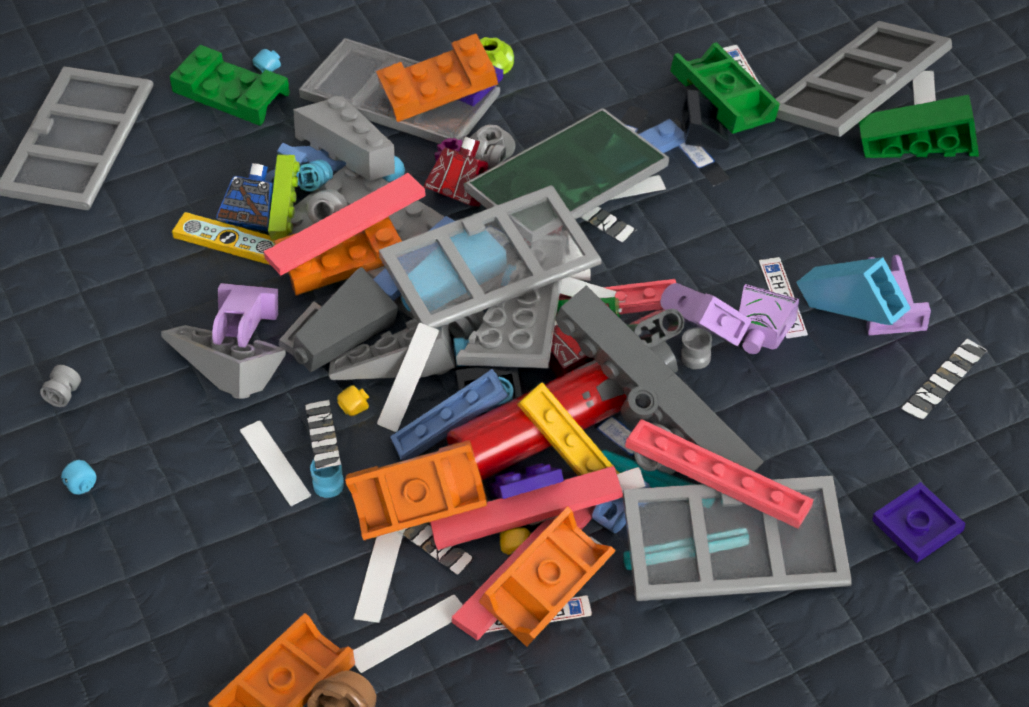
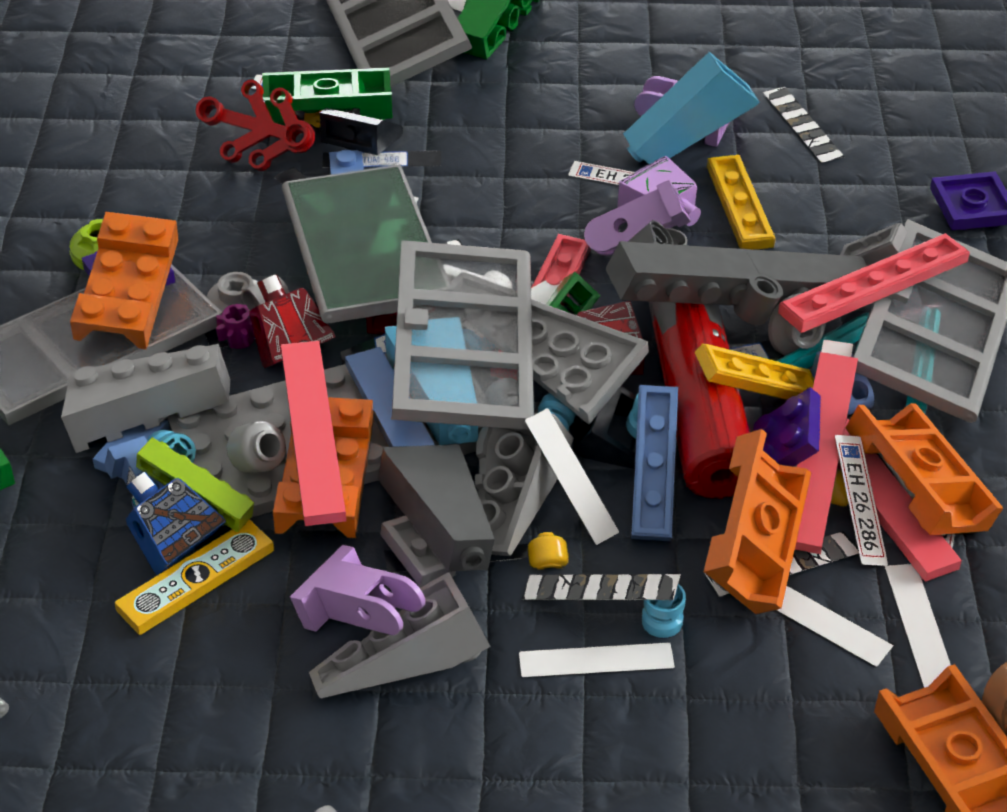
camera: 65 degrees left, 5 degrees down
none -> red plant [196,79,315,171]
none -> yellow tile [707,155,775,250]
none -> white sticker [835,435,888,566]
none -> light grey plate [840,223,908,265]

